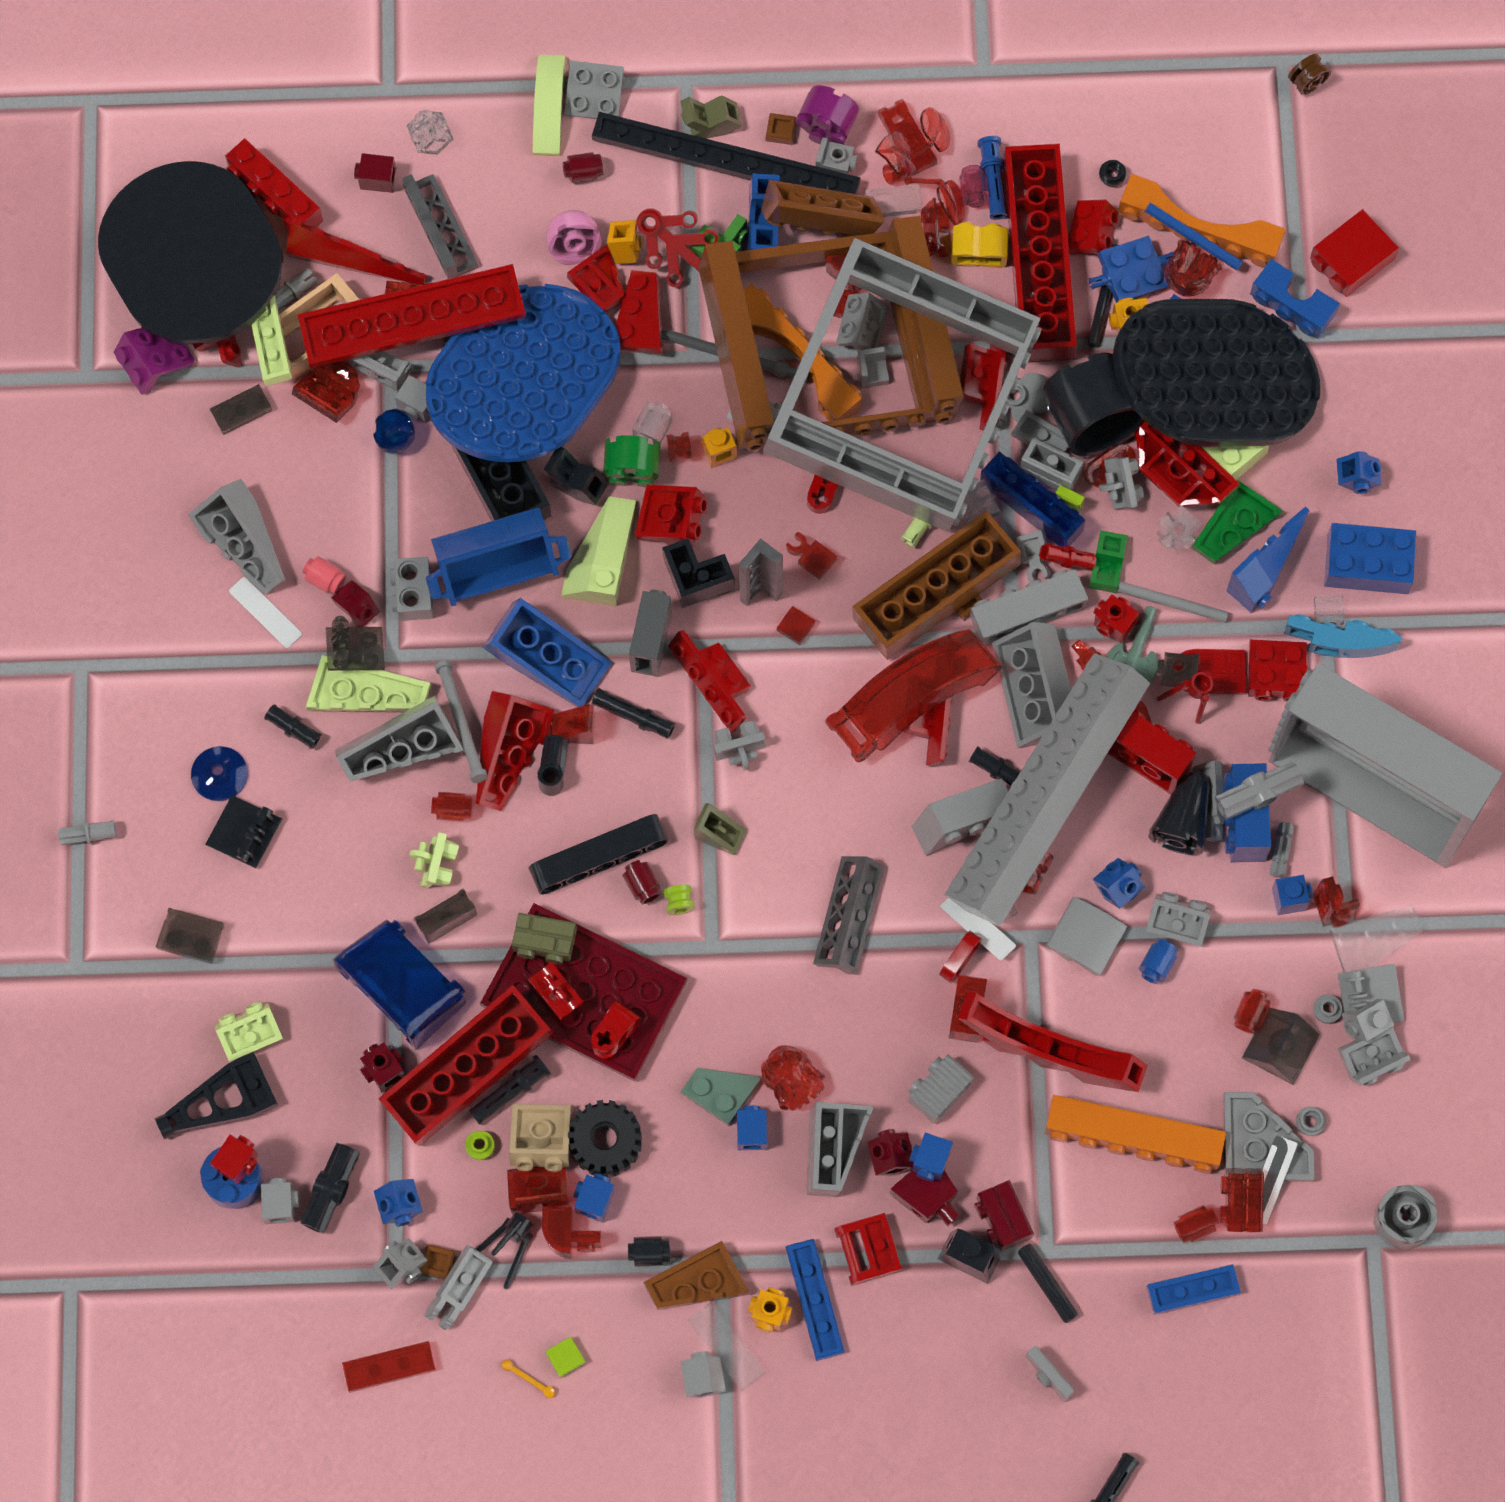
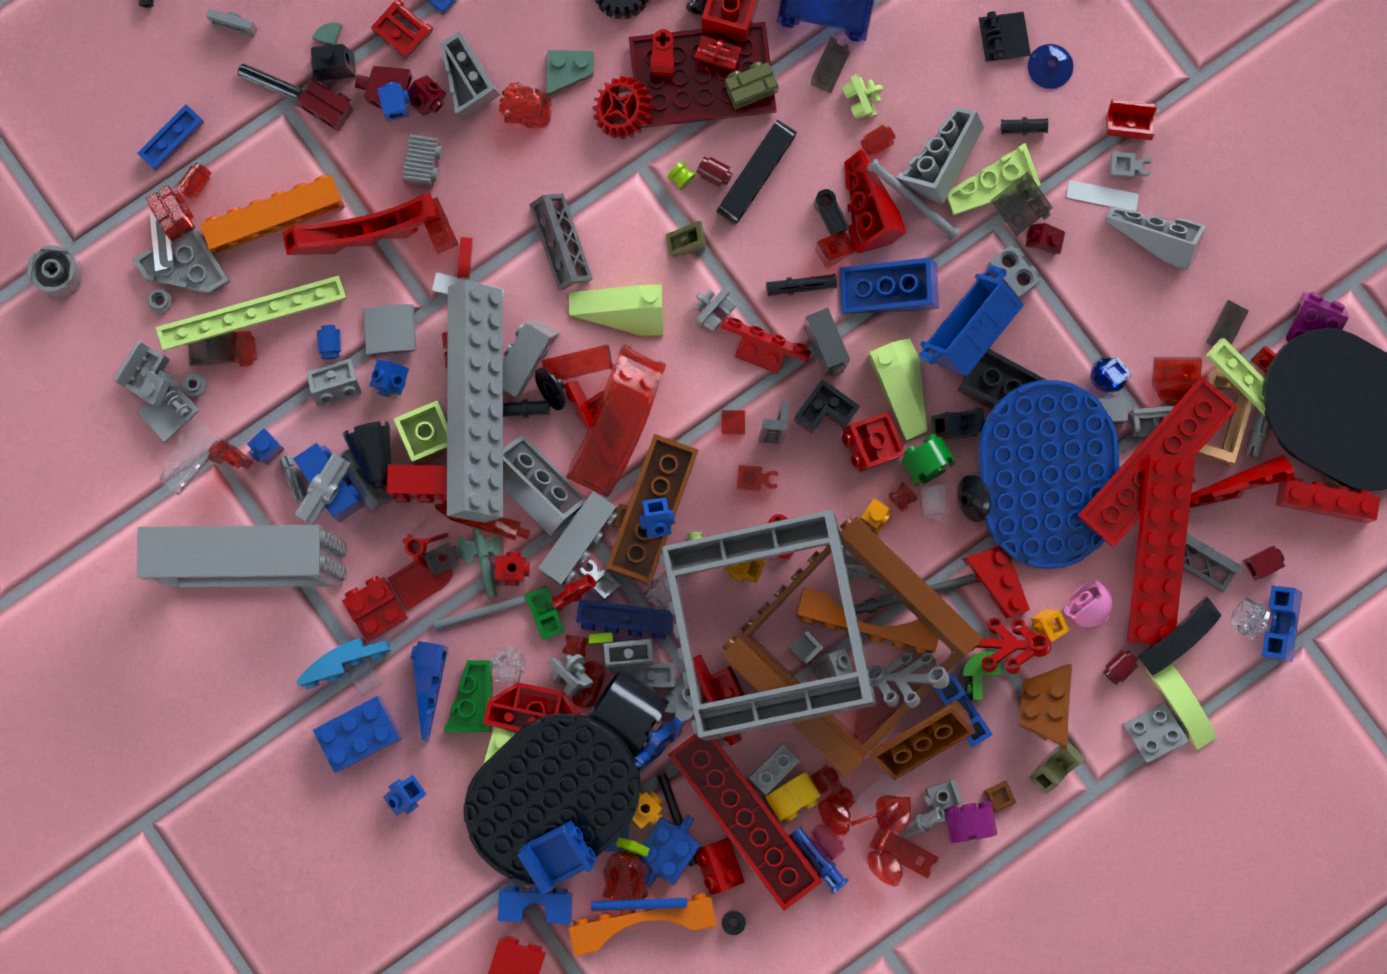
camera: 140 degrees right, 10 degrees up
coral brick [302,556,346,594] -> none
red wing [567,244,624,313] -> none
black plate [592,112,861,194] -> none
blue brick [737,1105,767,1151] -> none
none -> yellowish green plate [155,275,346,351]
none -> sand green tile [312,23,342,45]
none -> yellowish green brick [394,400,447,465]
none -> blue panel [517,821,596,895]
none -> black dish [535,367,565,410]
none -> clear red tile [542,344,613,380]
none -> clear red wheel [562,634,589,657]
none -> yellowish green wedge [569,284,663,337]
none -> red gear [592,76,654,140]
none -> lime tile [616,837,650,857]
none -> blue plate [634,717,684,772]
none -> blue brick [639,497,675,538]
none -> light grey brick [748,744,800,795]
none -> light grey plant [868,652,949,708]
none -> light grey axle [900,807,946,839]
none -> black dish [957,475,991,522]
none -> dark orange wing [1019,664,1072,750]
none -> clear blue tile [1098,357,1132,389]
none -> red bracket [1106,99,1157,140]
none -> light grey plate [1110,152,1152,178]
none -> red plate [1127,453,1195,644]
none -> black slope [1138,597,1222,675]
none -> blue arch [1261,585,1302,662]

